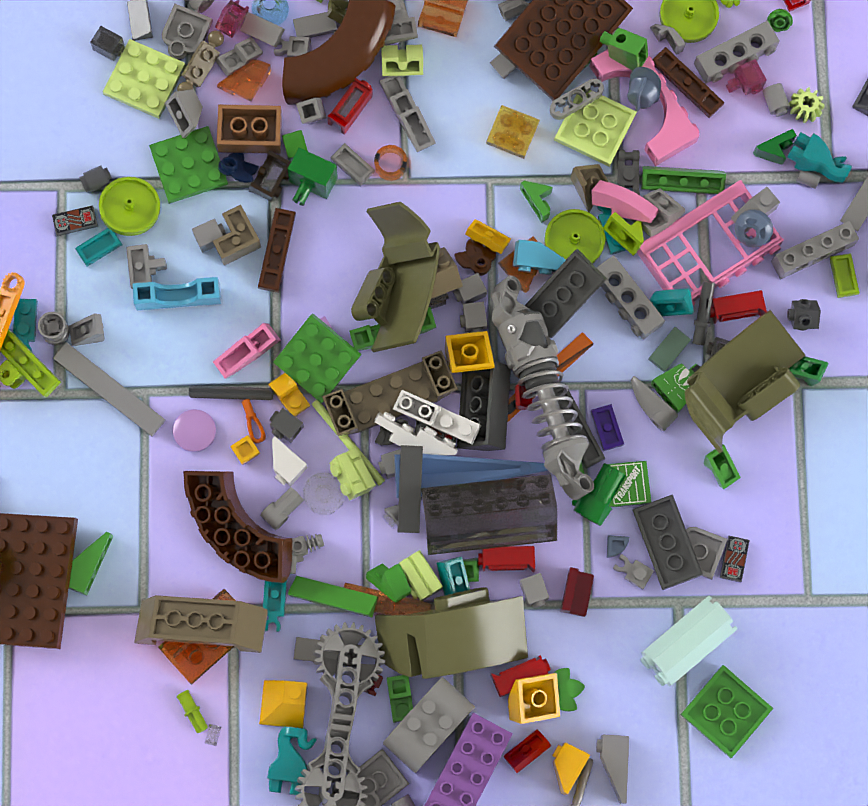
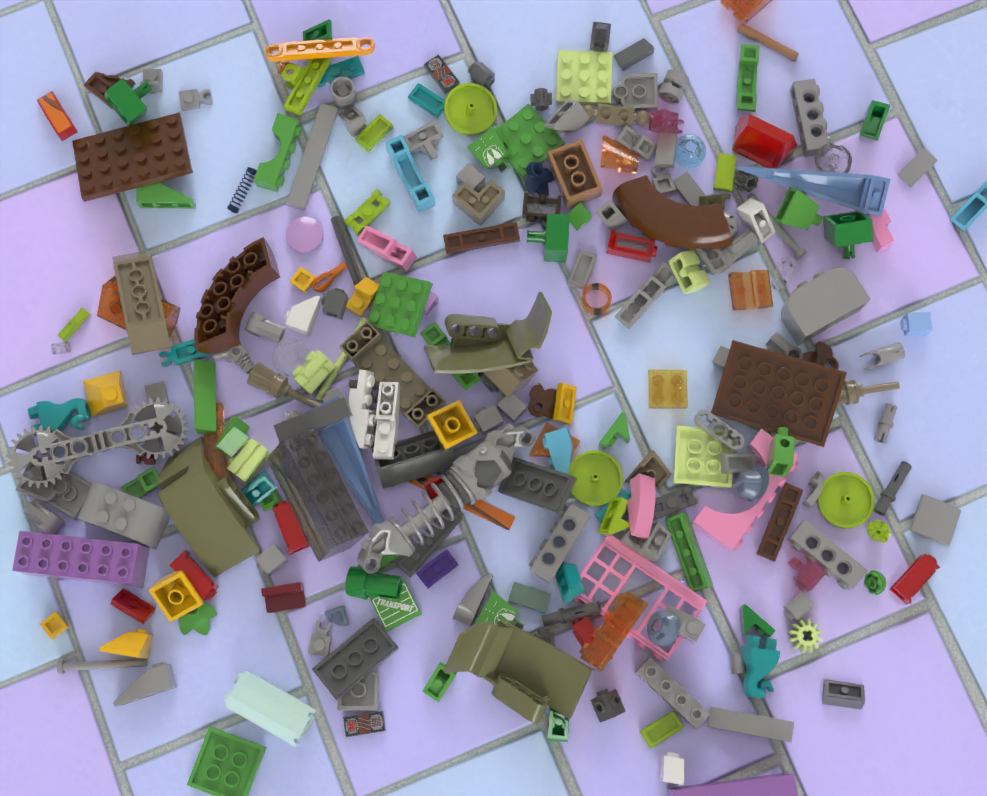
camera: 75 degrees right, 0 degrees up
none -> dark blue piece [227,167,257,213]
none -> dark tan piece [247,362,321,408]
none -> bright green arch [254,113,302,192]
none -> lime plate [344,189,391,235]
none -> lime tile [355,114,394,153]
none -> bright green torso [467,126,512,173]
none -> dark grey gear [530,88,552,111]
none -> clear orange slope [579,591,649,672]
none -> light grey tile [720,454,756,474]

